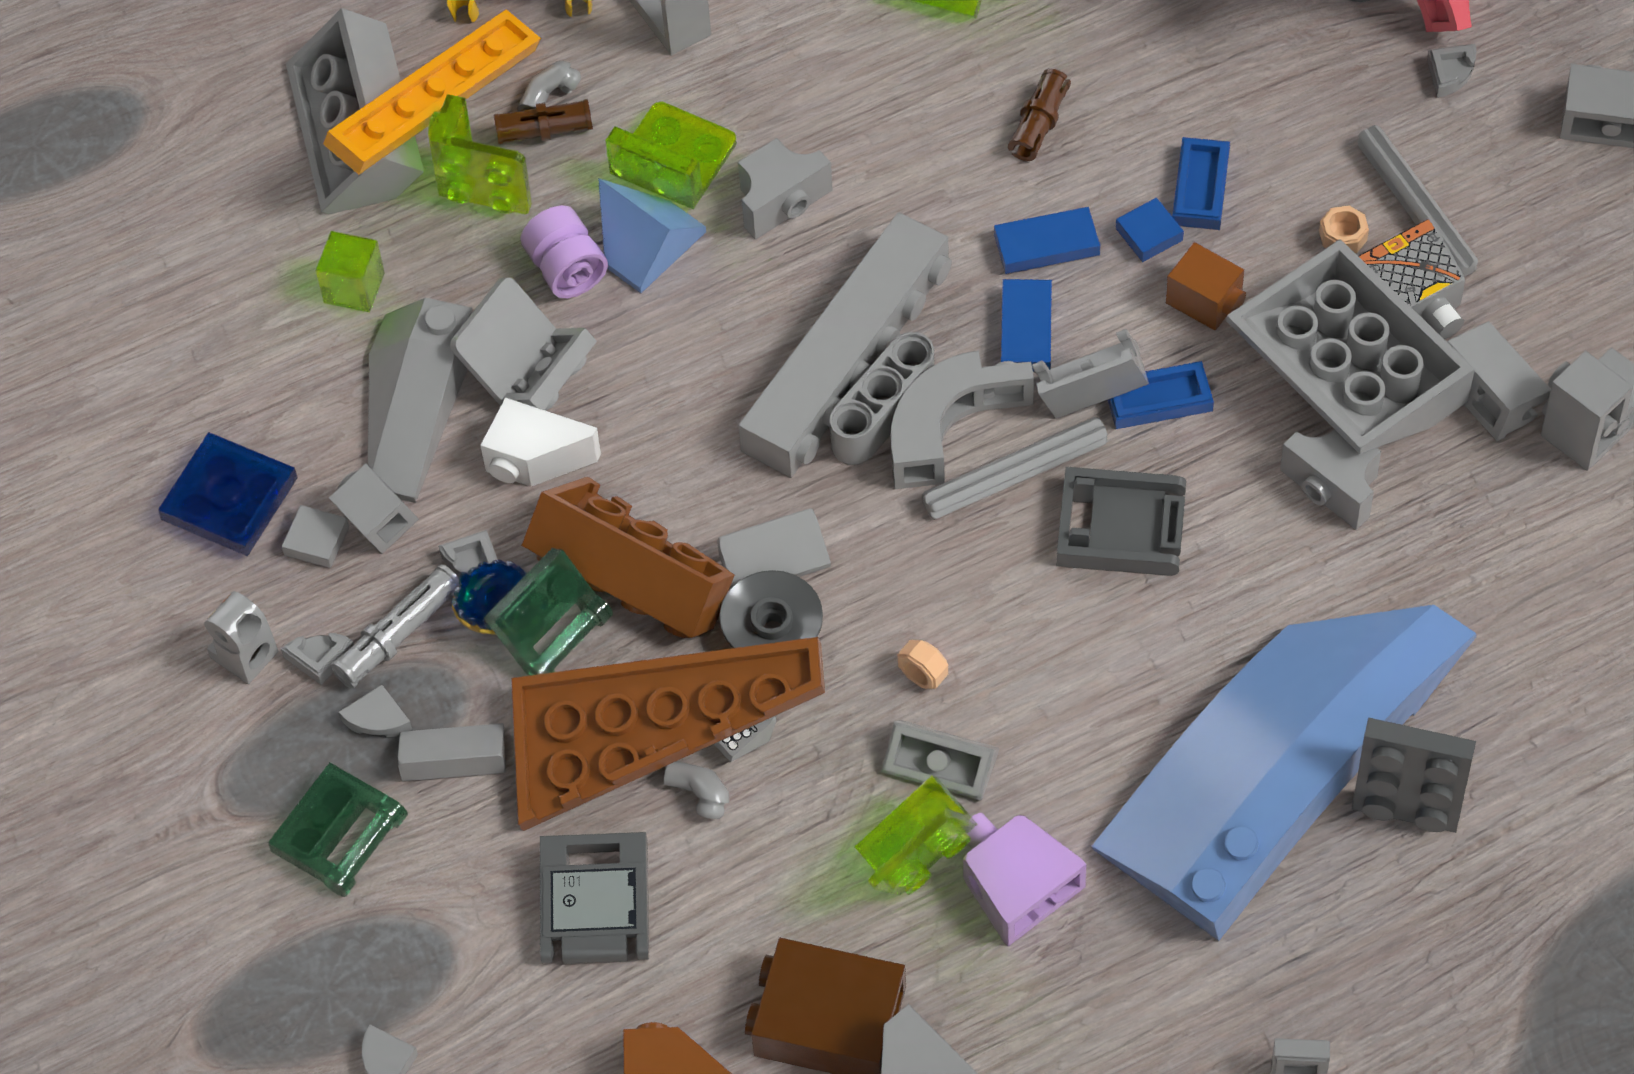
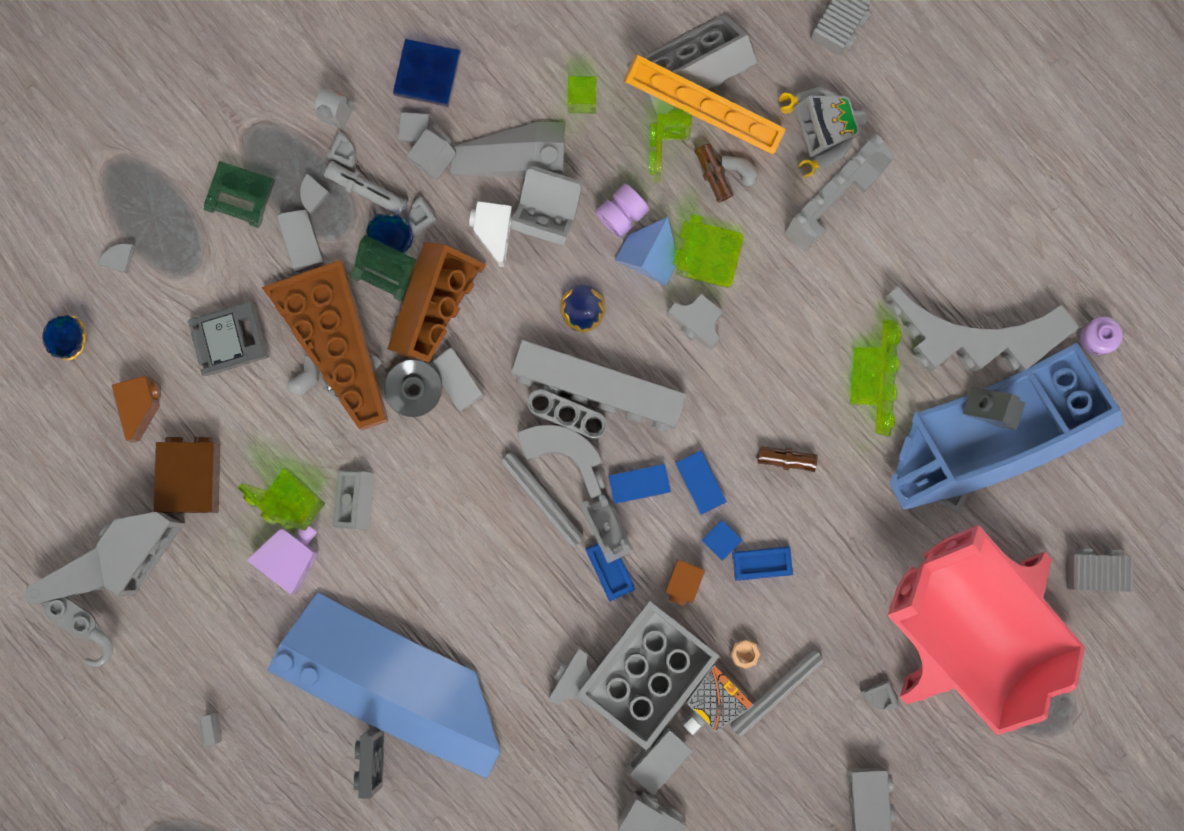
camera: 75 degrees right, 25 degrees up
light nougat tile [897,640,948,689] -> none
dark grey container [1056,467,1187,576] -> none
none -> clear blue hair [560,284,605,333]

